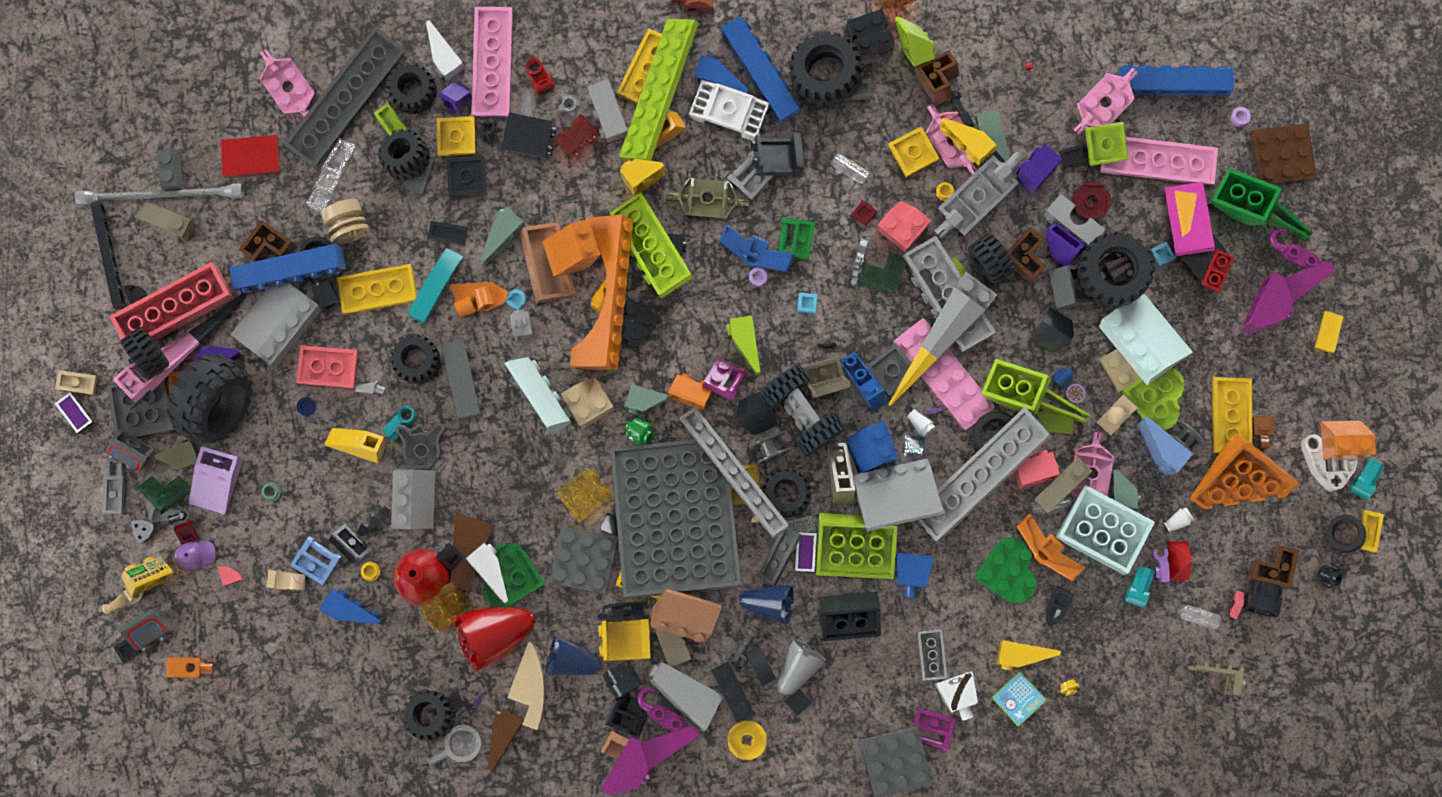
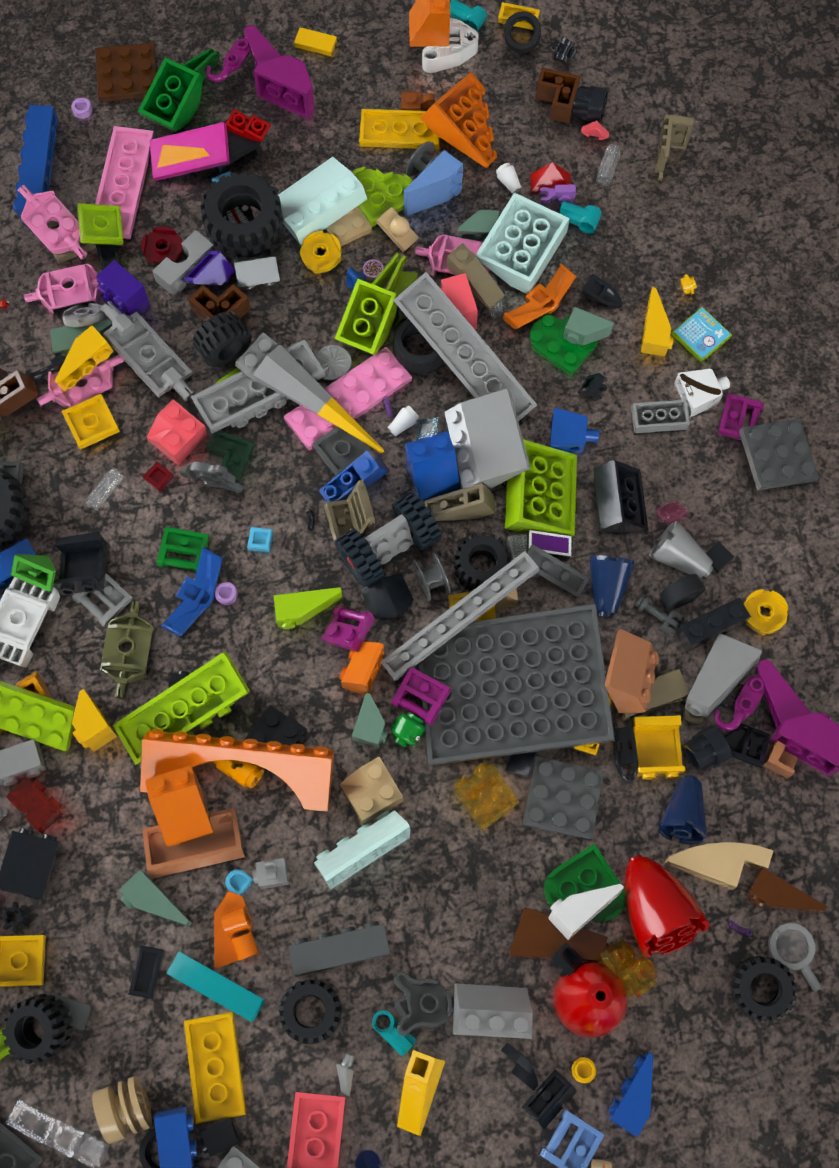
camera: 95 degrees left, 10 degrees down
black plate [446,156,487,197] -> none
yellow plate [936,182,955,201] -> none
black slope [1030,307,1074,353] -> none
none -> bright green slope [11,554,56,592]
none -> bright pink plate [24,263,101,314]
none -> light grey tile [62,303,105,327]
none -> yellow plate [300,231,342,274]
none -> light grey wheel [315,345,352,381]
none -> magenta plate [392,667,452,725]
none -> sand green slope [563,307,614,346]
none -> black tile [578,373,607,400]
none -> clear pink plate [656,501,688,525]

